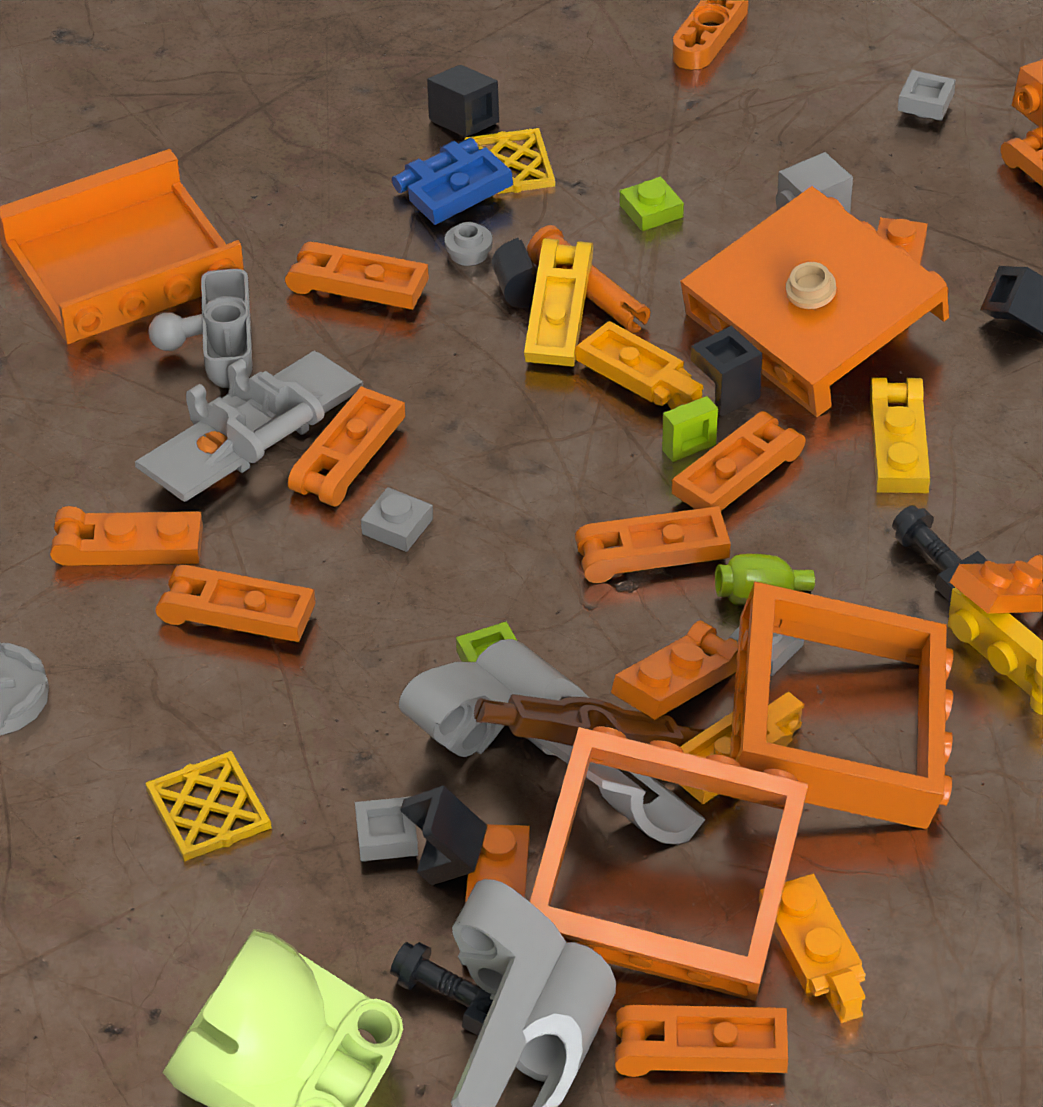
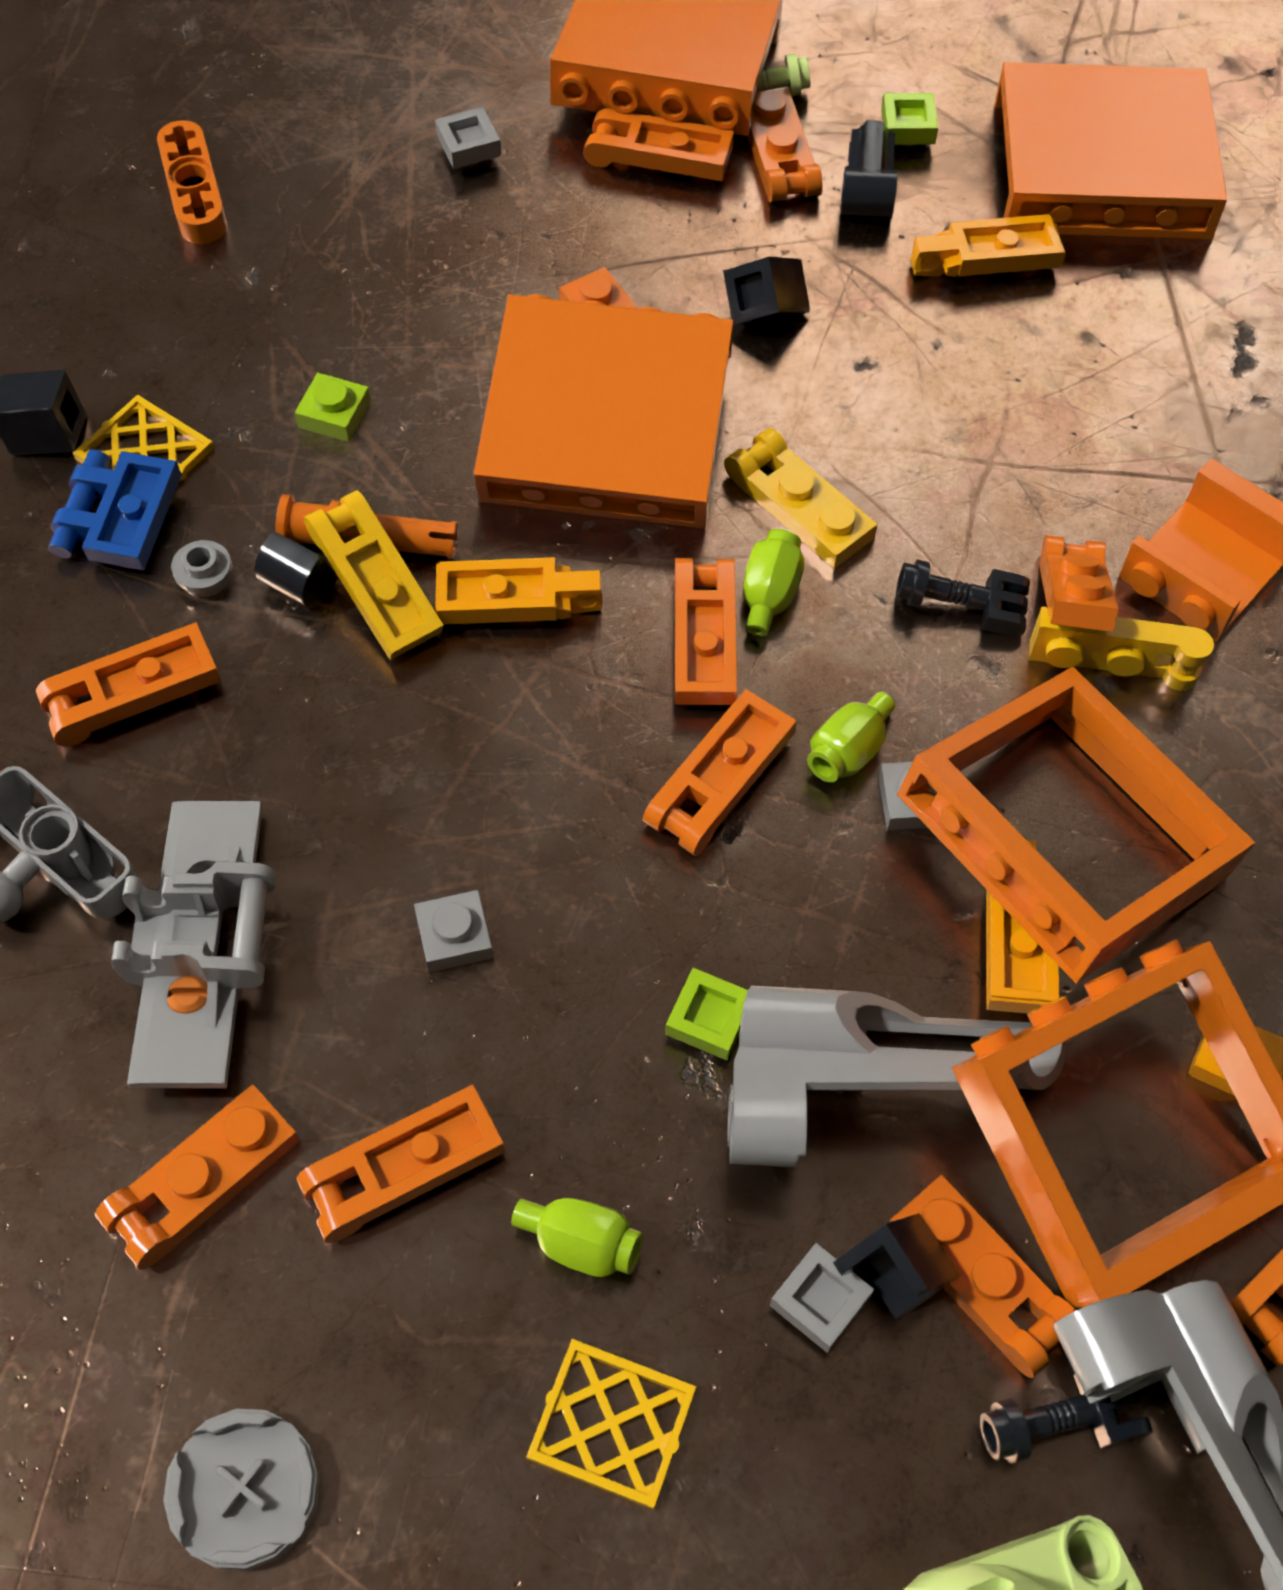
camera: 45 degrees left, 15 degrees up
orange plate [288,386,405,507] -> none
reddish brown piece [474,694,706,747] -> none
orange plate [611,620,738,720] -> none
lime plate [662,396,718,462] -> none
black panel [691,326,762,417] -> none
light grey brick [775,152,853,213] -> none
tan plate [786,262,837,309] -> none
none -> lime plant [511,1198,644,1277]
none -> lime plant [743,529,805,637]

